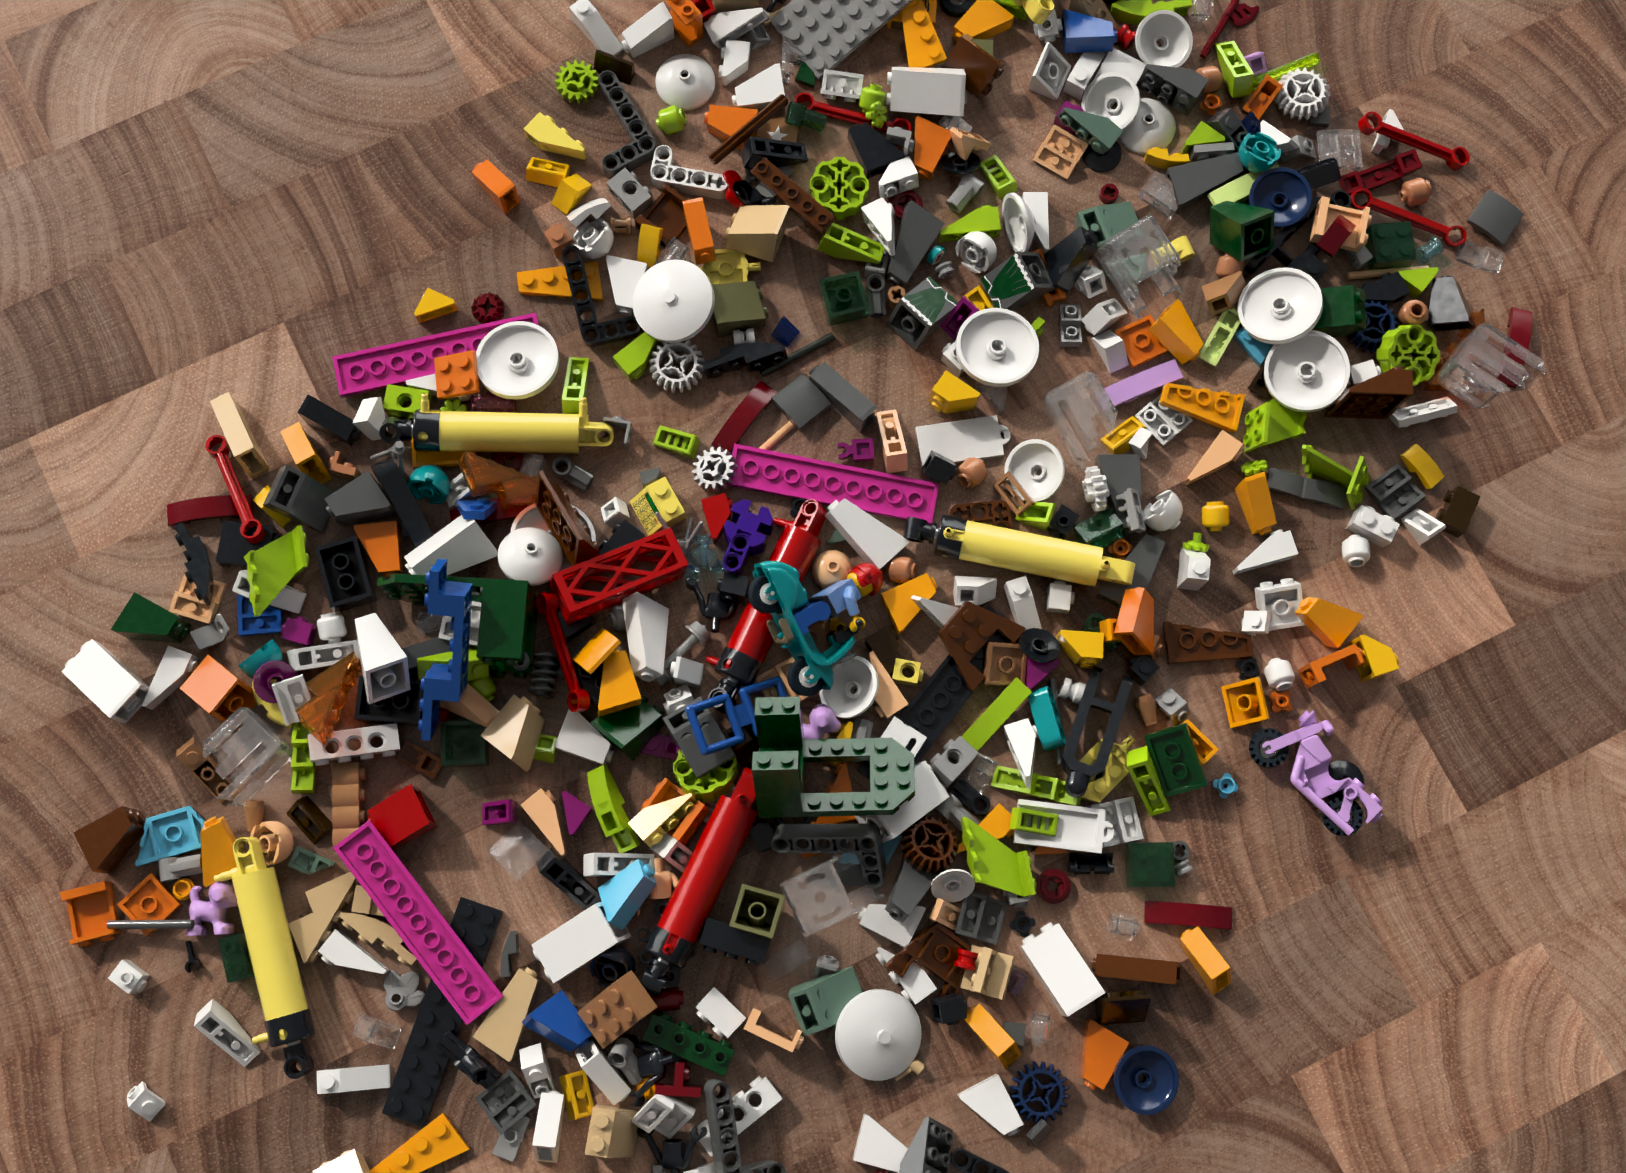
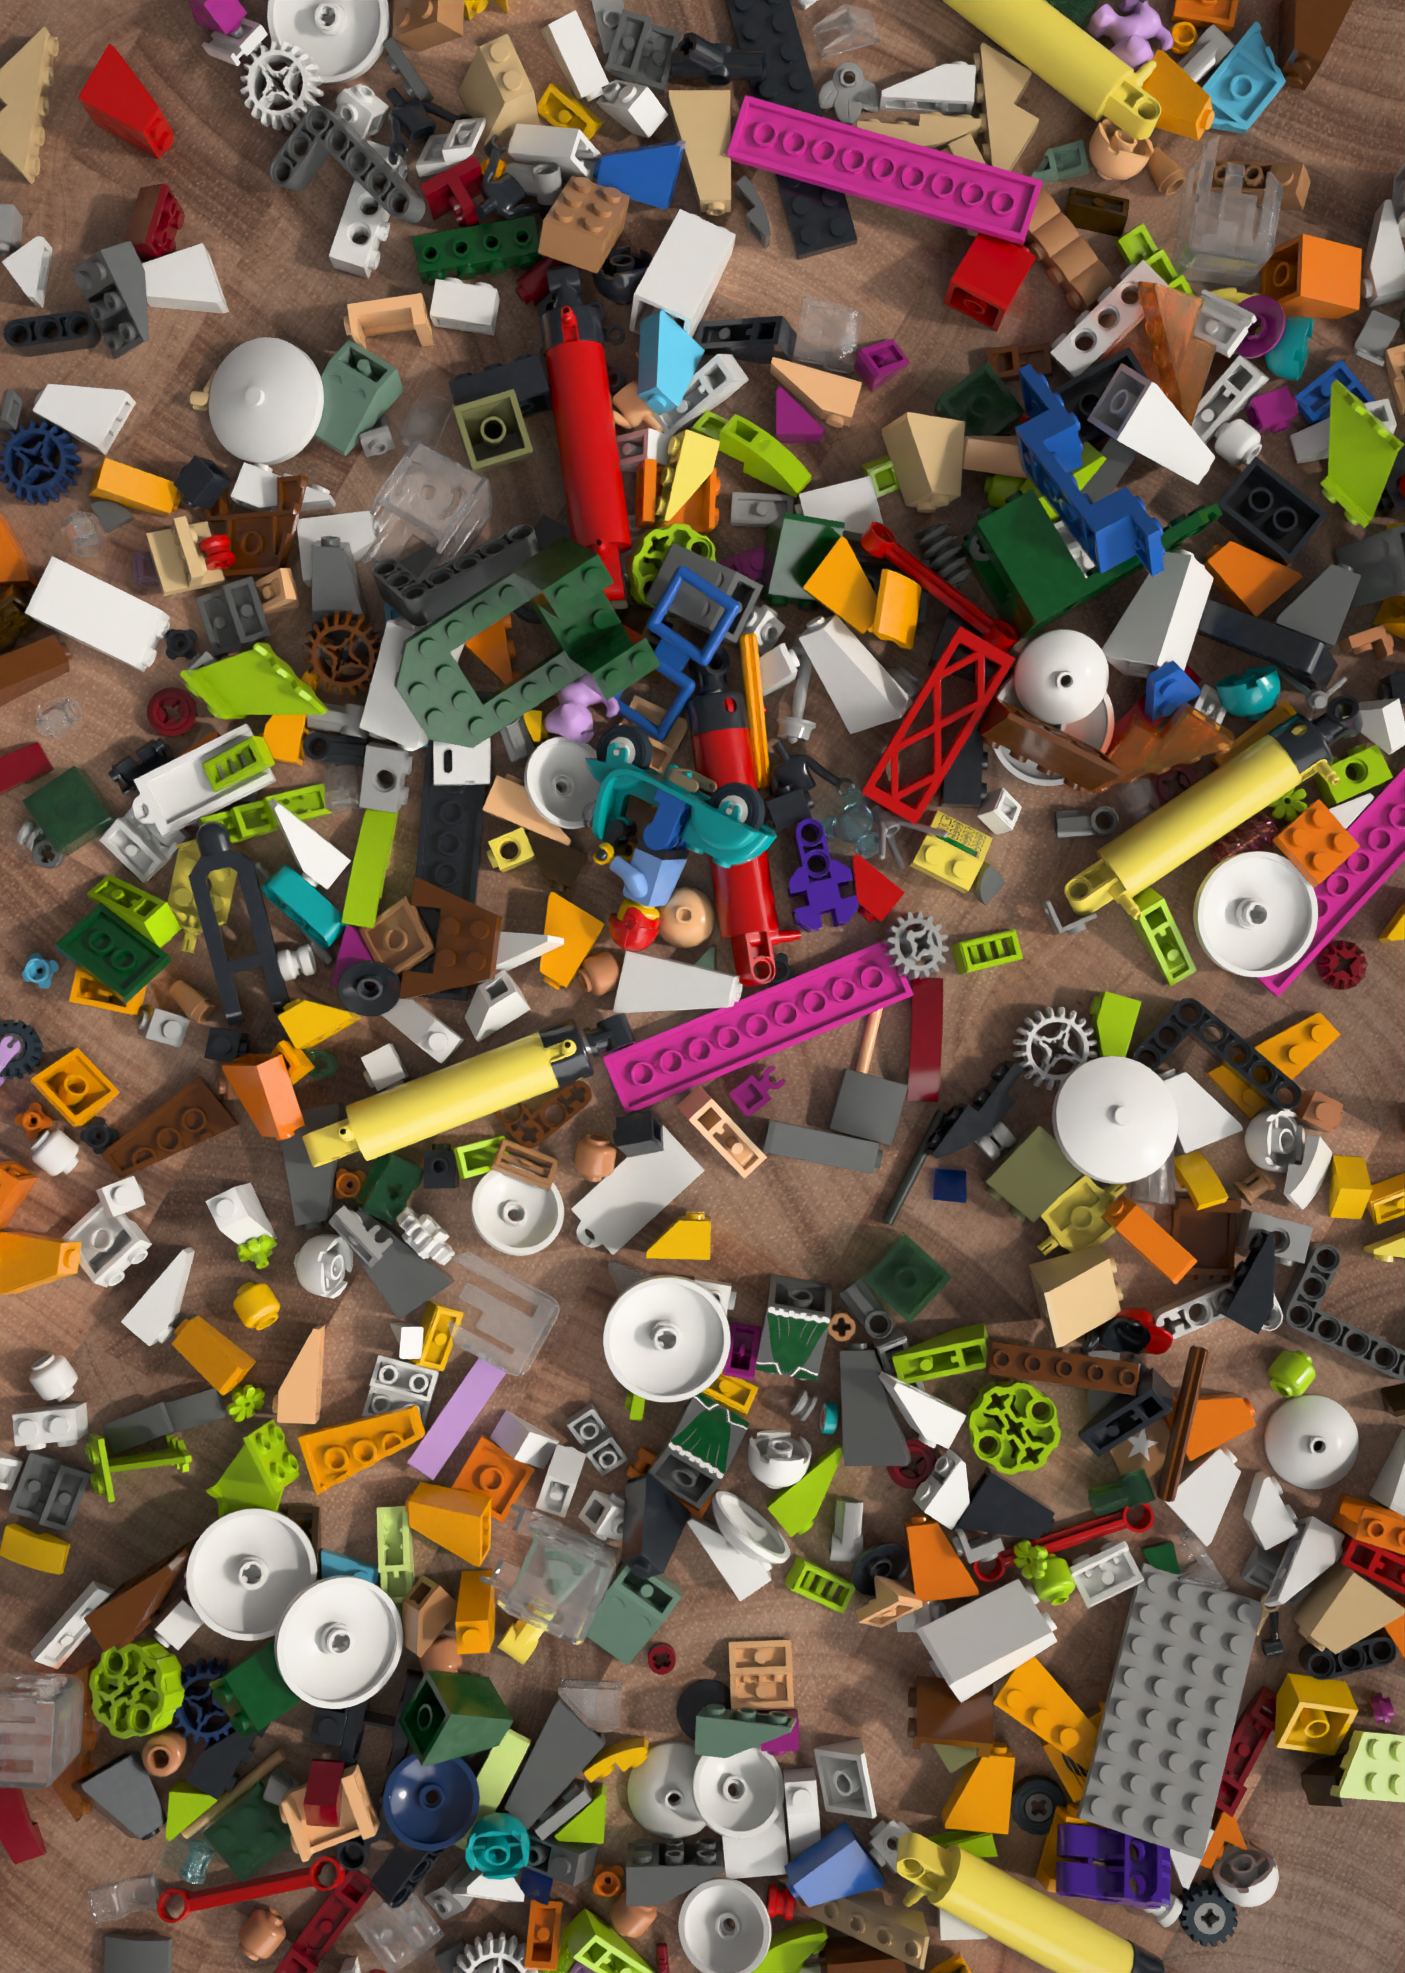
camera: 150 degrees right, 10 degrees up
white dish [931,869,975,902] -> none
none -> light orange slope [455,1569,497,1654]
none -> light grey plate [731,492,794,527]
none -> light orange axle [739,633,770,788]
none -> black slope [1217,1229,1275,1334]

